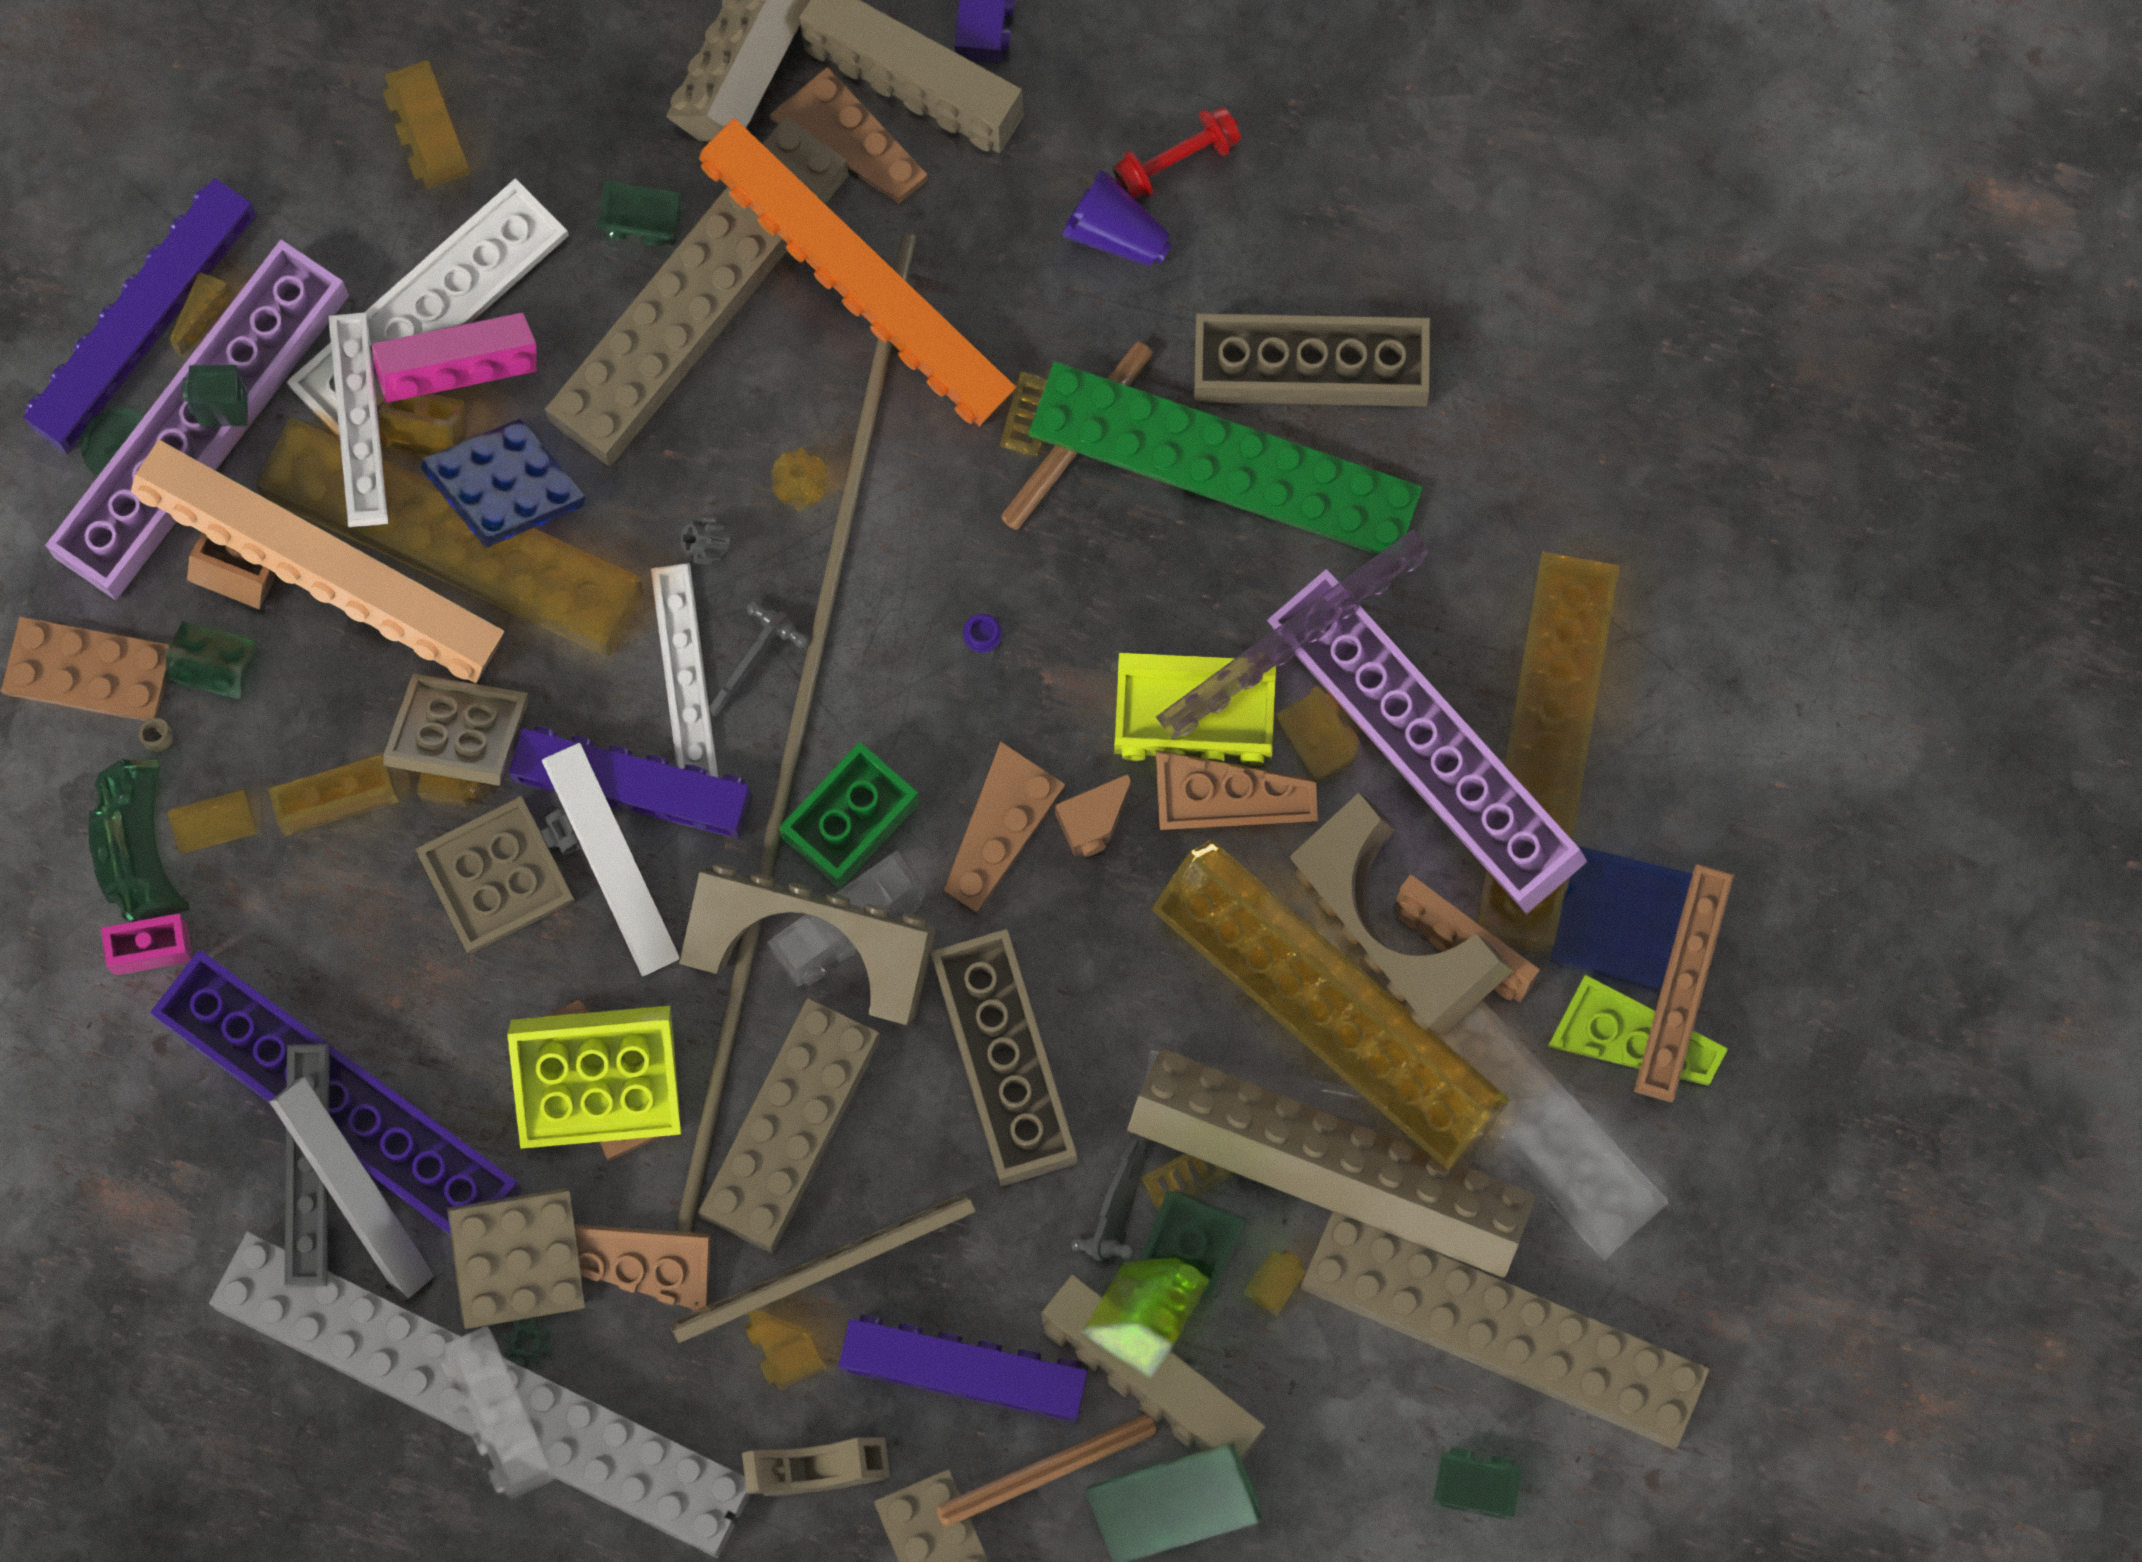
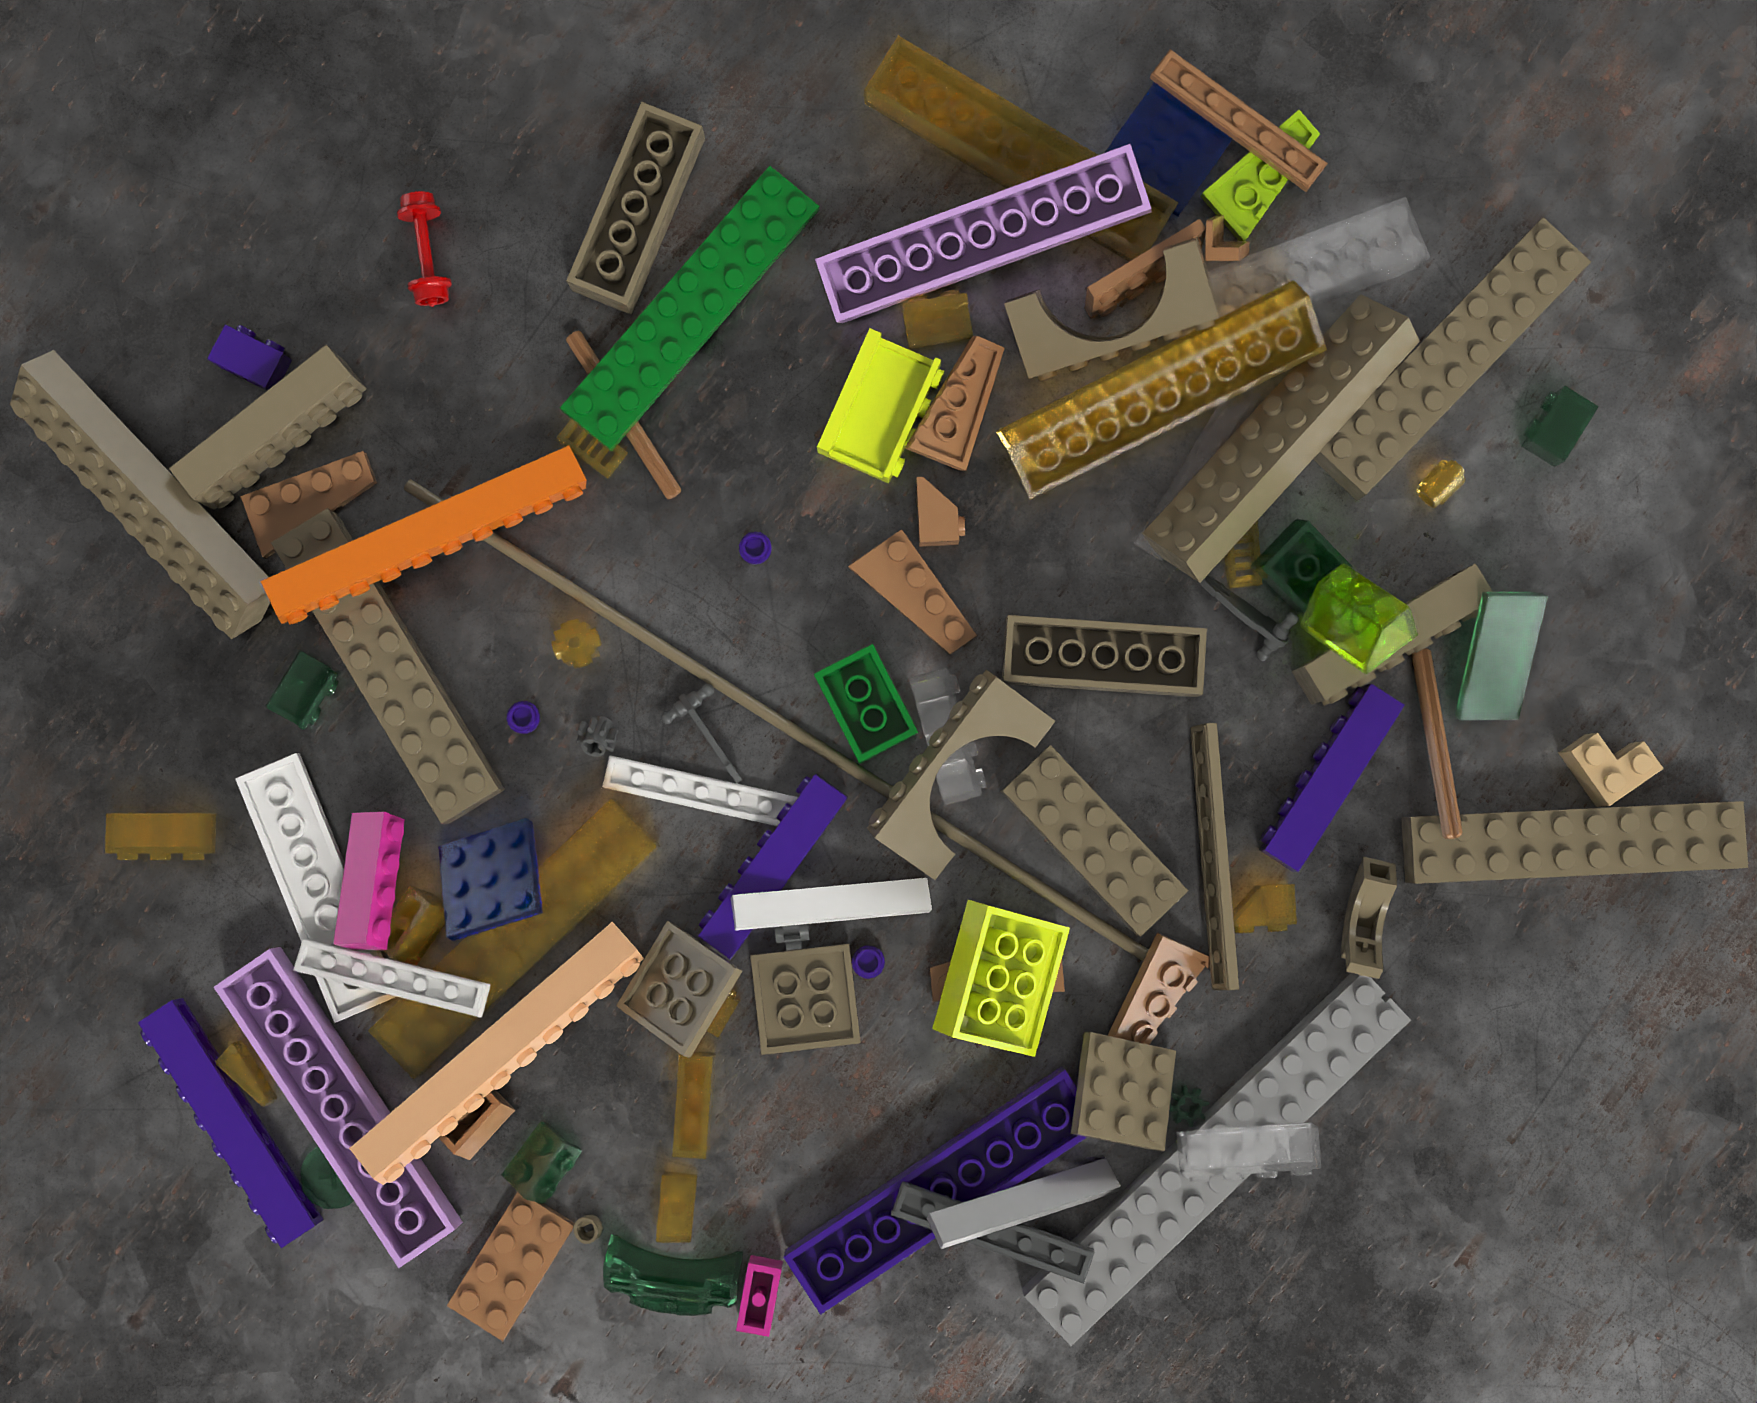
camera: 70 degrees left, 10 degrees up
clear green brick [182,365,249,426] -> none
dark purple cone [1061,169,1172,267] -> none
plate [1156,529,1429,740] -> none
clear yellow brick [1245,1249,1306,1317] -> none
none -> dark purple plate [507,701,540,734]
none -> dark purple plate [852,945,885,979]
none -> medium nougat panel [1205,215,1249,261]
none -> clear yellow brick [1416,460,1466,508]

